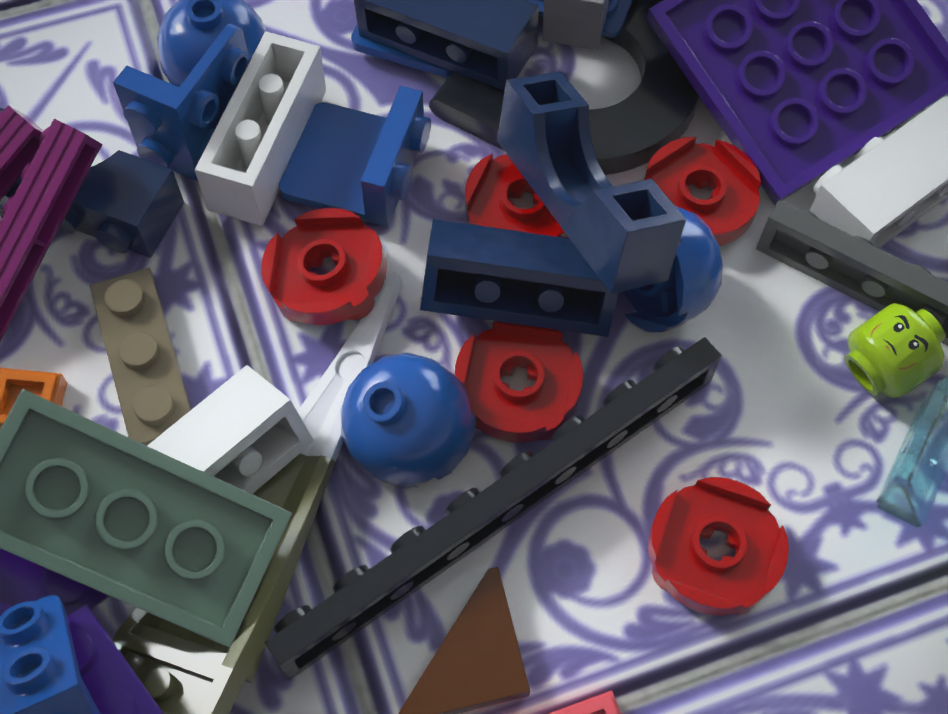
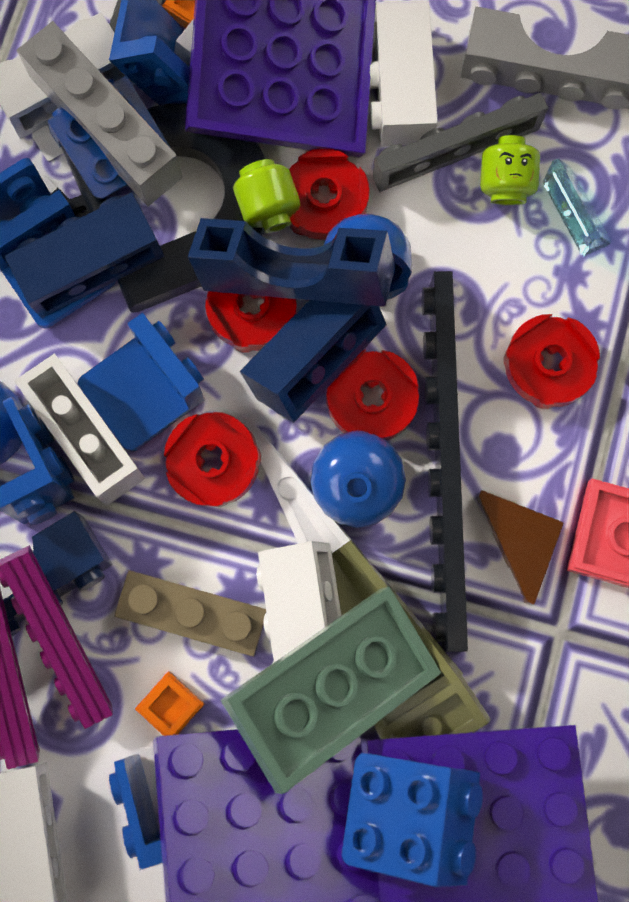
camera: 55 degrees left, 15 degrees up
none -> lime head [233,159,300,233]

